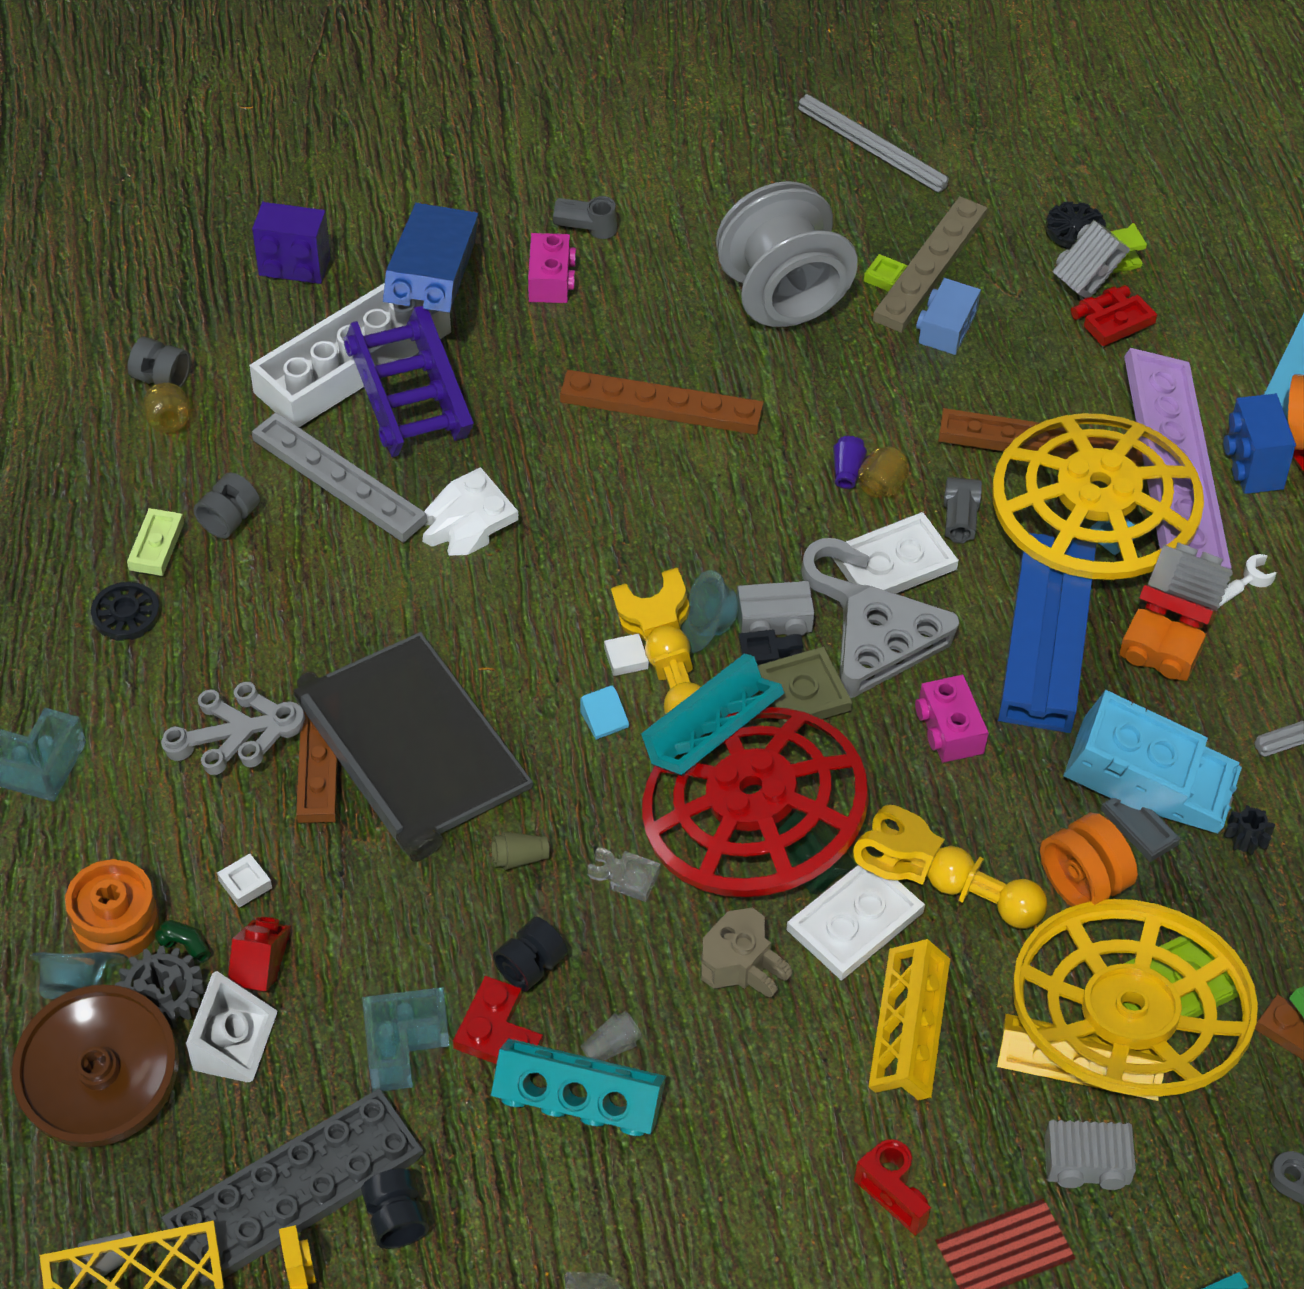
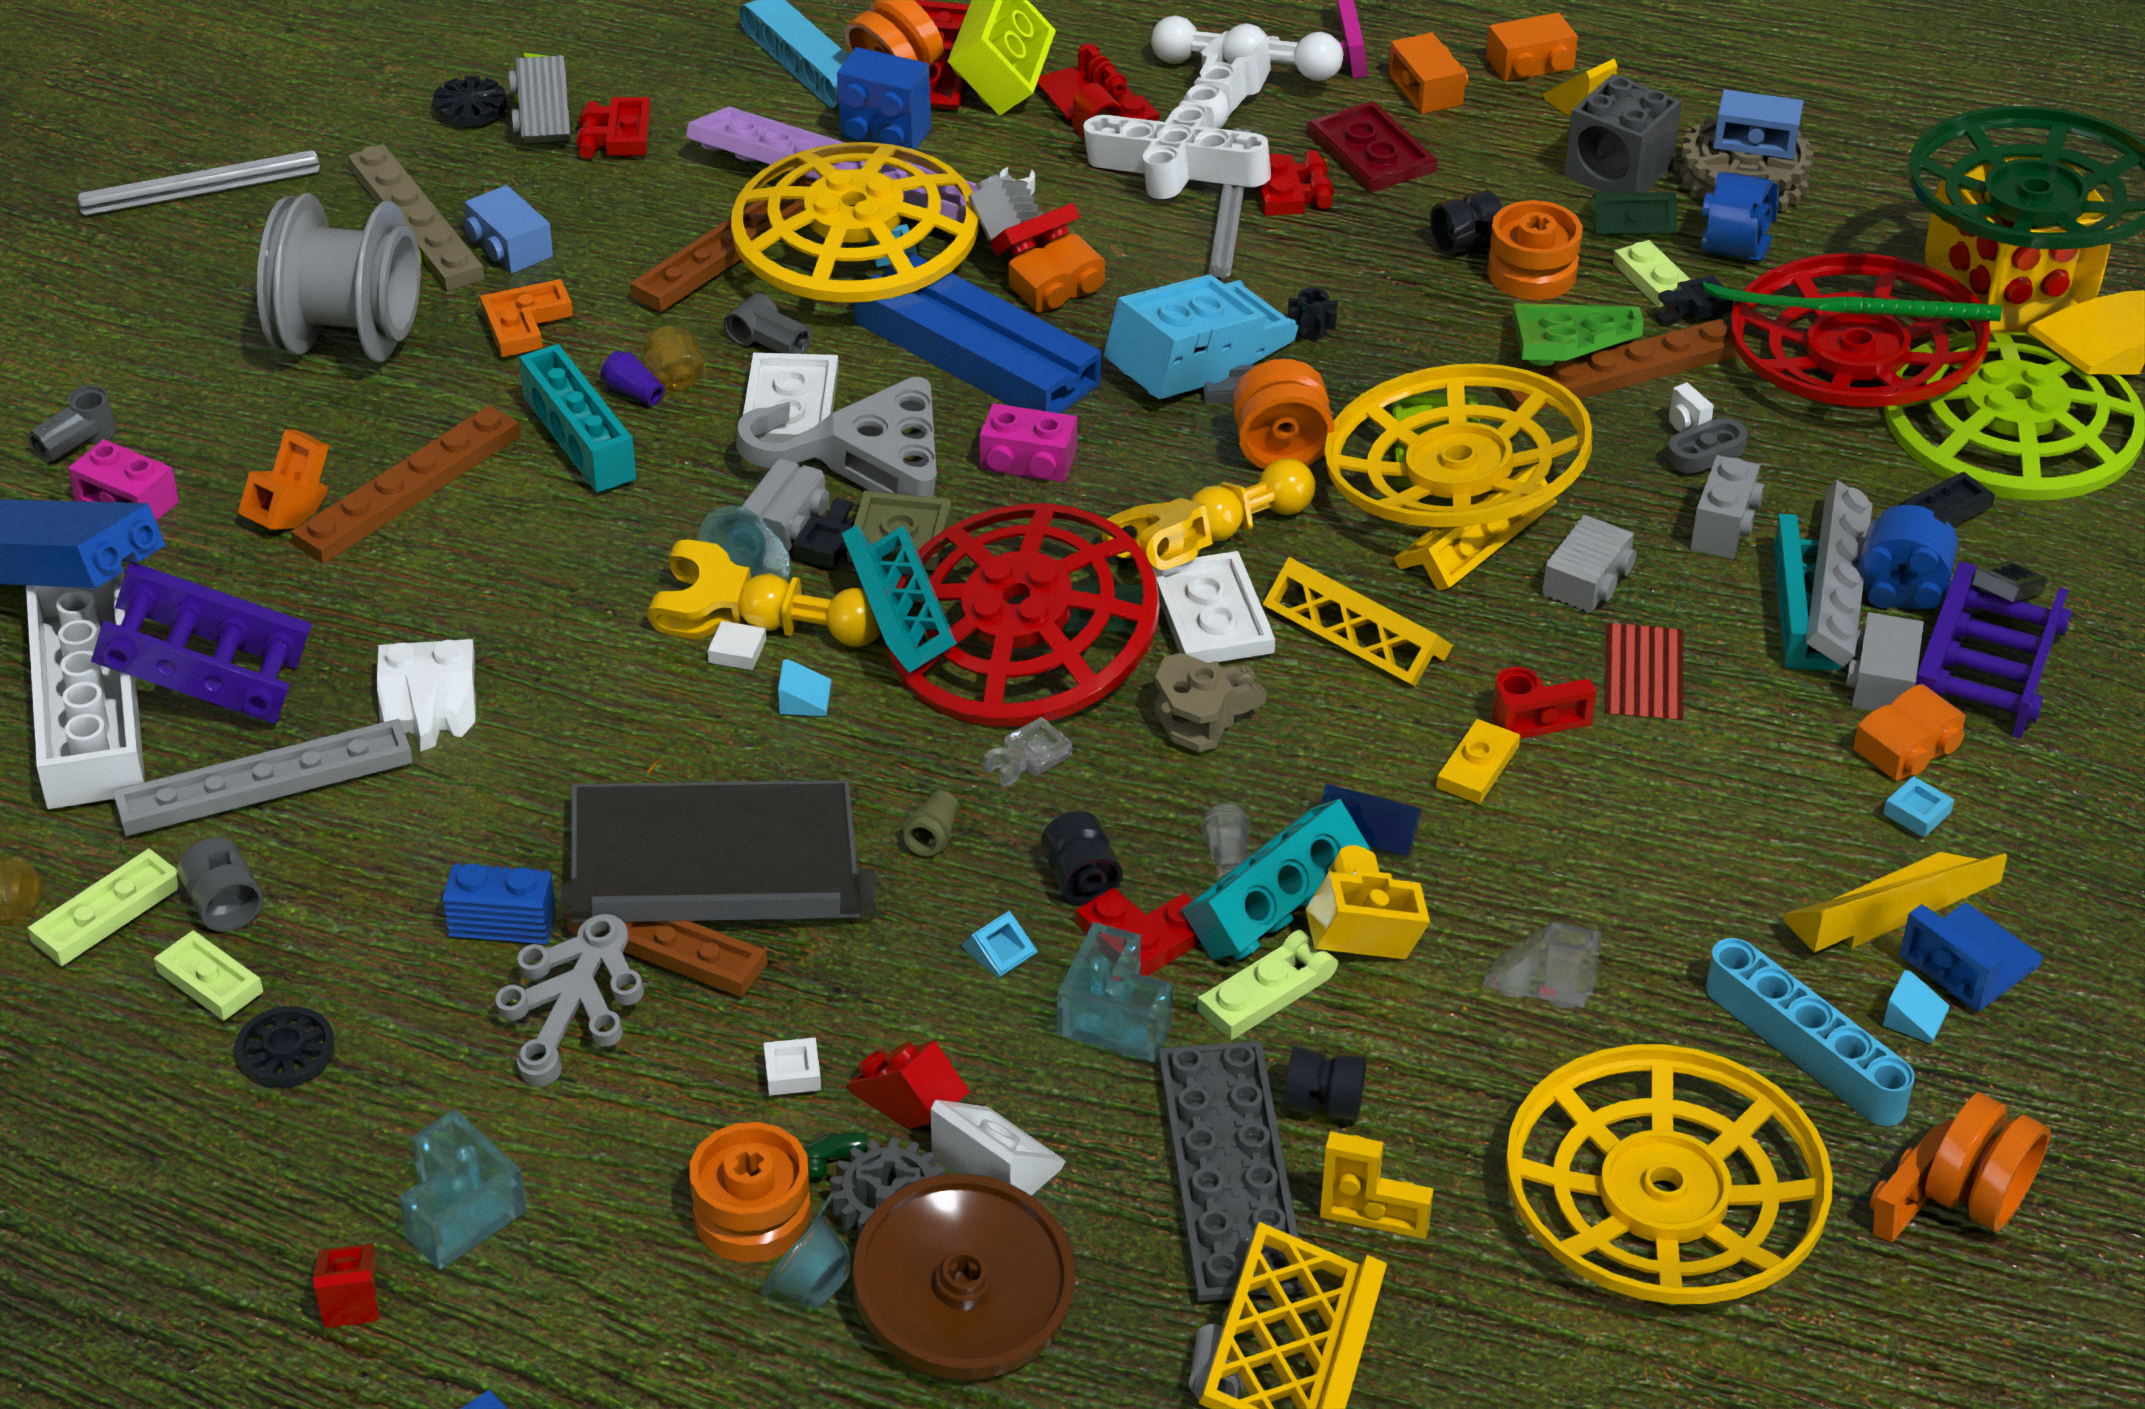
camera: 60 degrees left, 10 degrees down
none -> yellowish green plate [27,848,183,966]
none -> orange brick [238,429,329,529]
none -> blue brick [443,862,557,944]
none -> orange plate [480,279,573,357]
none -> teal brick [519,344,636,493]
none -> medium azure slope [961,910,1038,978]
none -> yellowish green plate [1197,930,1338,1041]
none -> yellow brick [1305,845,1430,959]
none -> clear blue plate [1321,784,1423,856]
none -> yellow plate [1436,719,1520,804]
none -> light grey brick [1691,455,1765,559]

